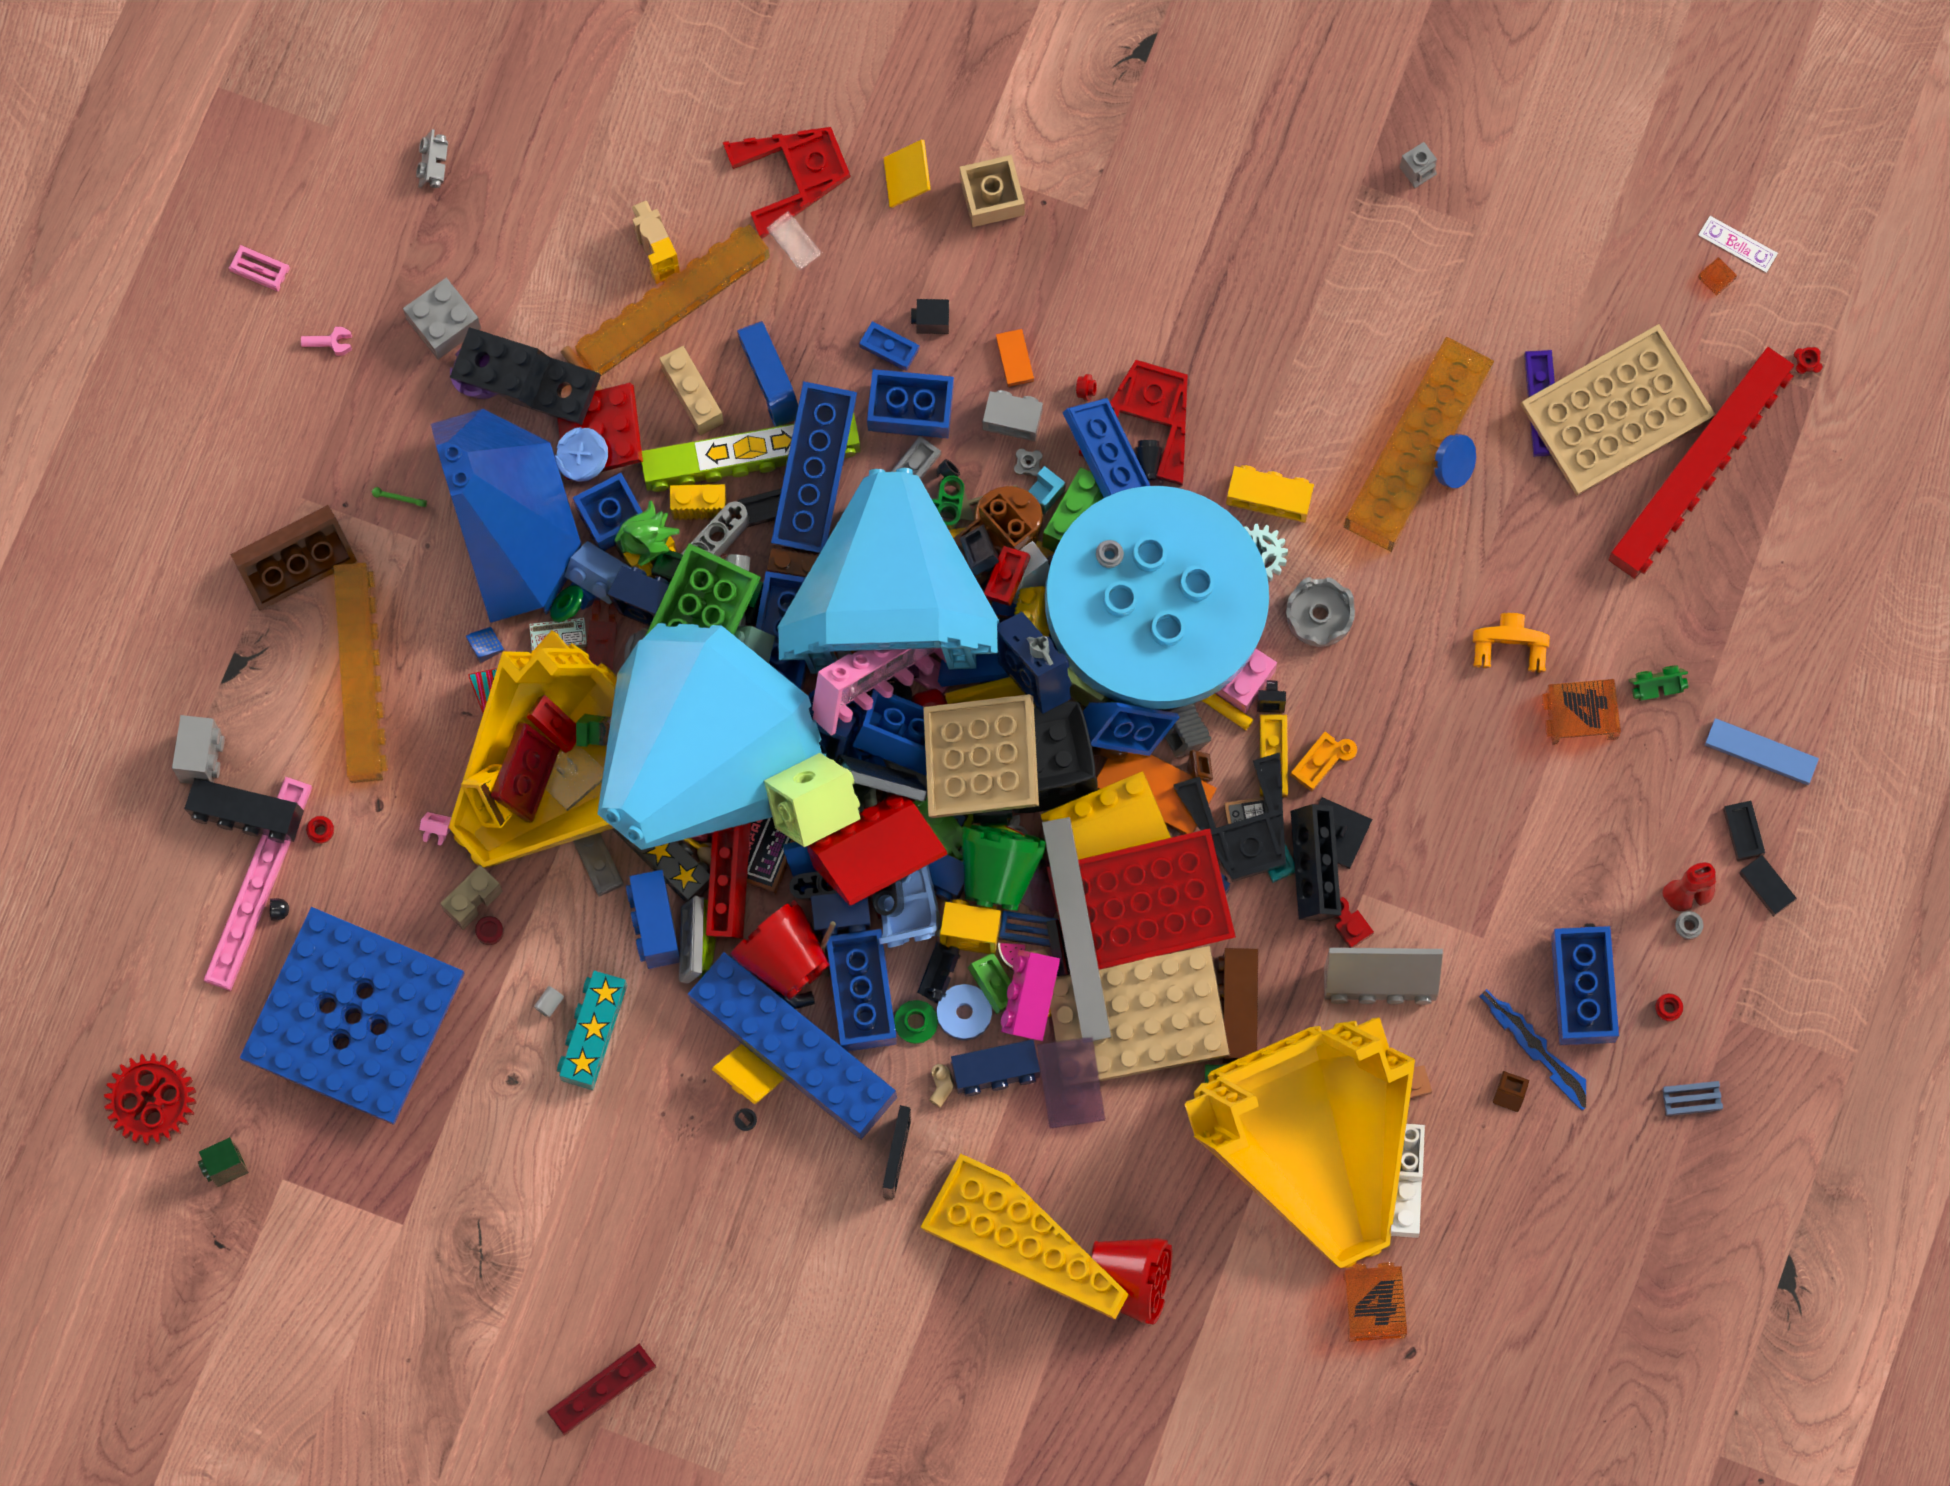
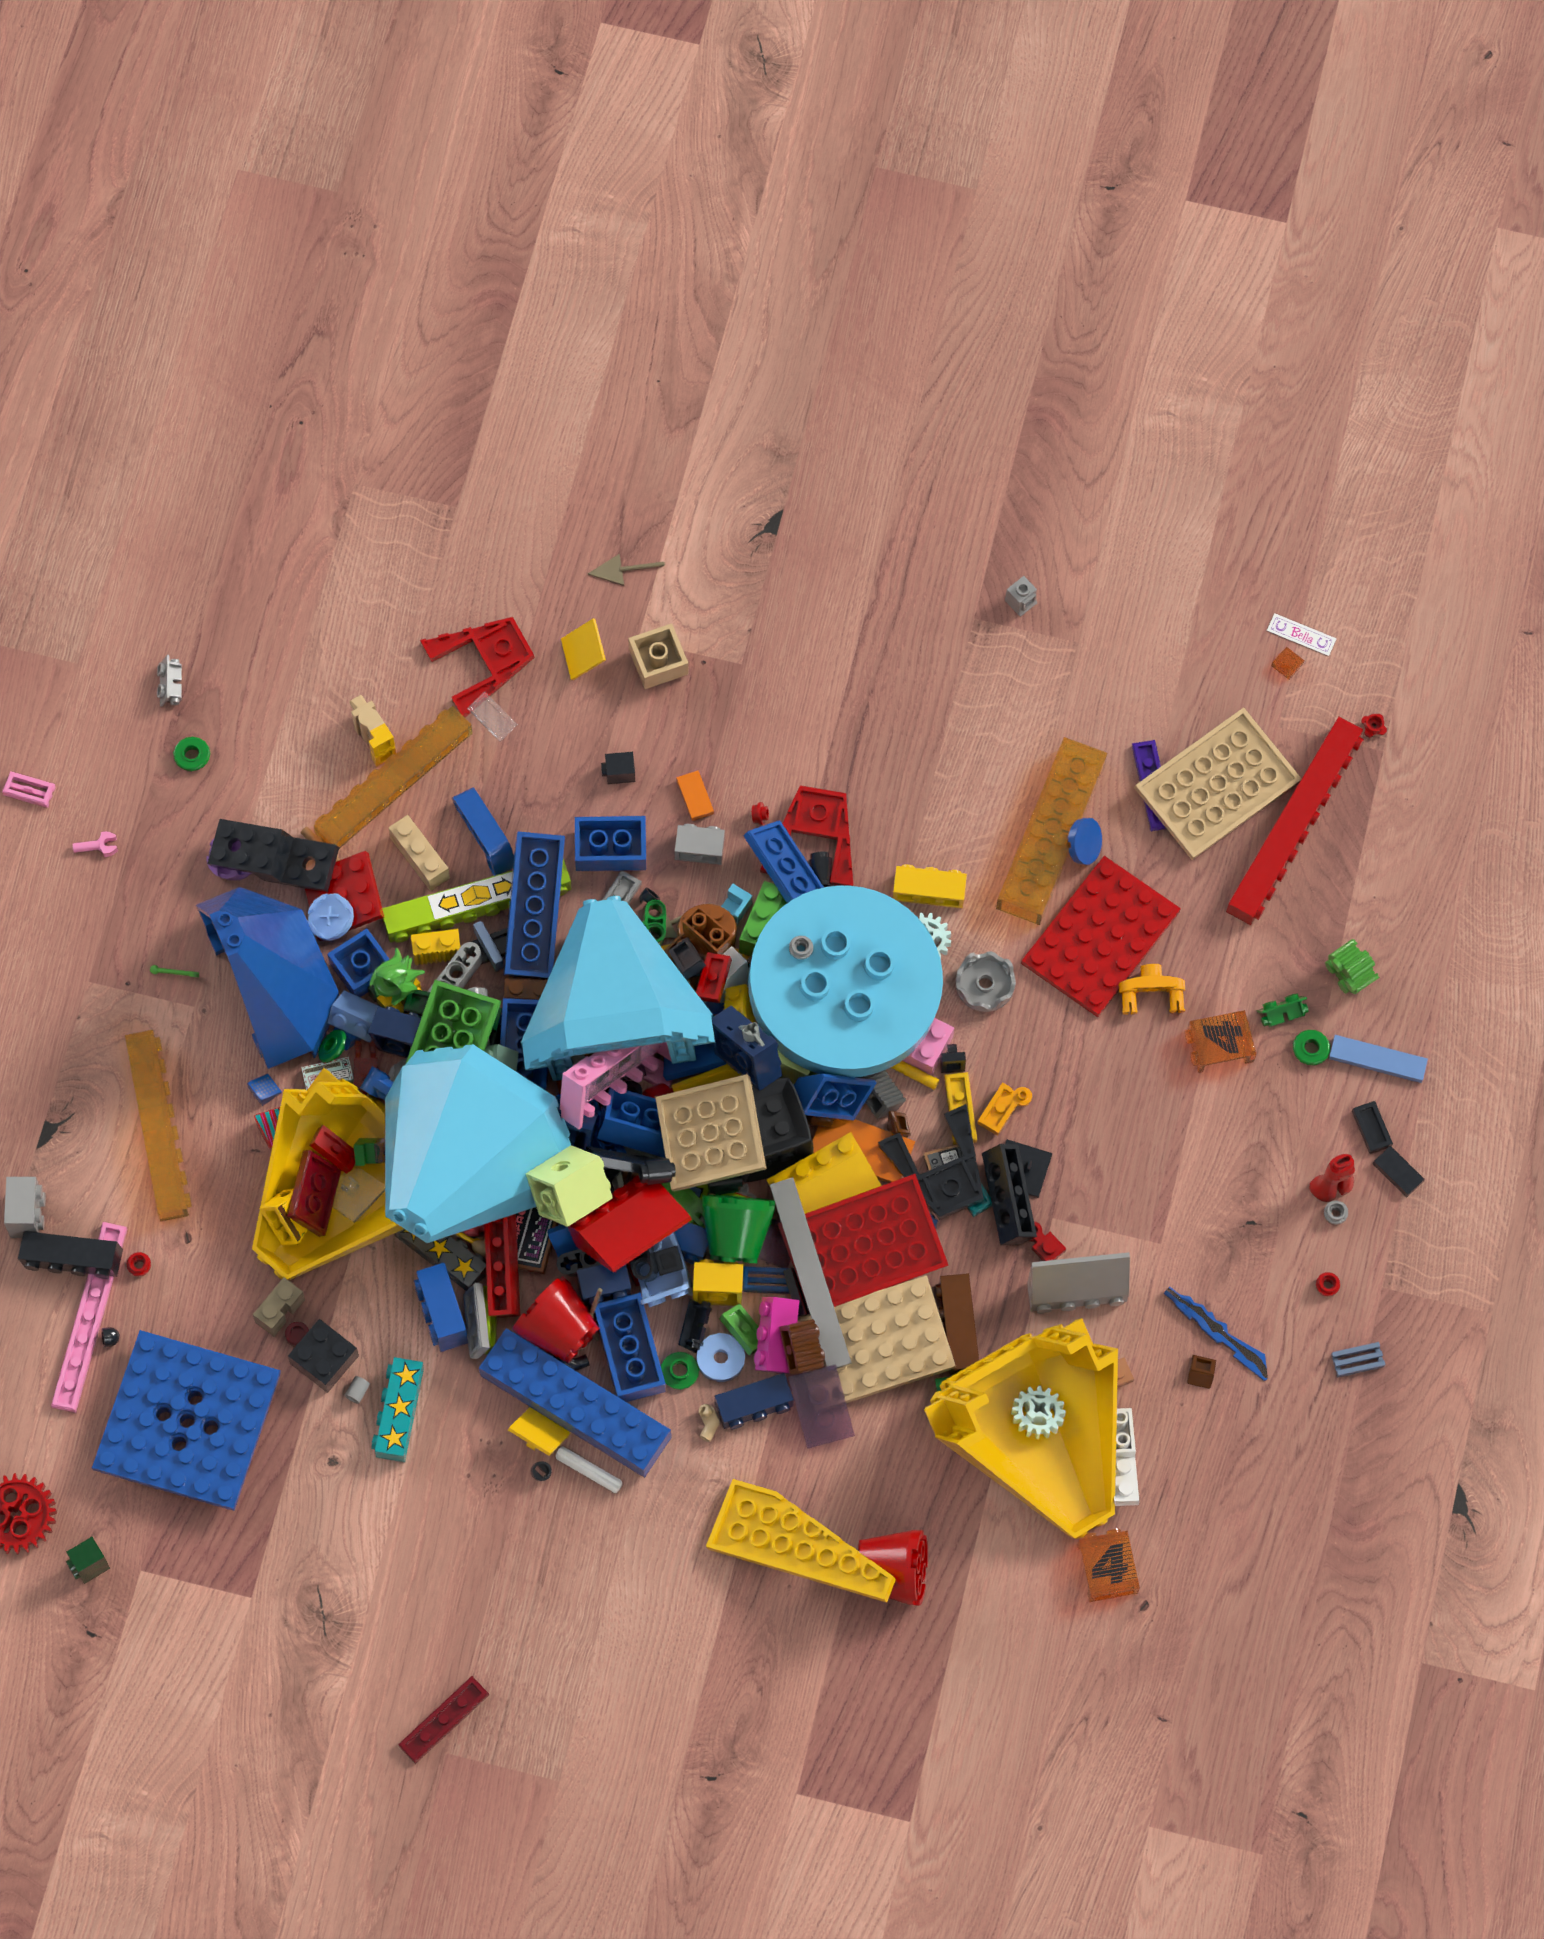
camera: 10 degrees left, 5 degrees down
reddish brown slope [230,505,357,611] -> none
light grey brick [403,277,481,359] -> none
bright pink tile [419,812,451,846] -> none
flat silver tile [573,833,624,897] -> none
blue plate [859,321,920,371] -> none
black tile [882,1105,912,1200] -> none
dark pink tile [997,943,1025,971] -> none
light grey plate [1014,449,1042,476] -> none
blue brick [1551,926,1619,1045] -> none
none -> green piece [173,736,211,771]
none -> black brick [288,1319,359,1393]
none -> blue piece [360,1066,394,1101]
none -> sand blue tile [473,921,504,972]
none -> white axle [556,1446,622,1493]
none -> dark tan piece [588,554,665,585]
none -> black brick [638,1158,676,1185]
none -> black tile [653,1245,684,1276]
none -> reddish brown brick [779,1319,825,1375]
none -> light aqua gear [1011,1386,1066,1439]
none -> red plate [1021,855,1181,1017]
none -> green piece [1293,1030,1330,1065]
none -> bright green brick [1325,939,1380,994]

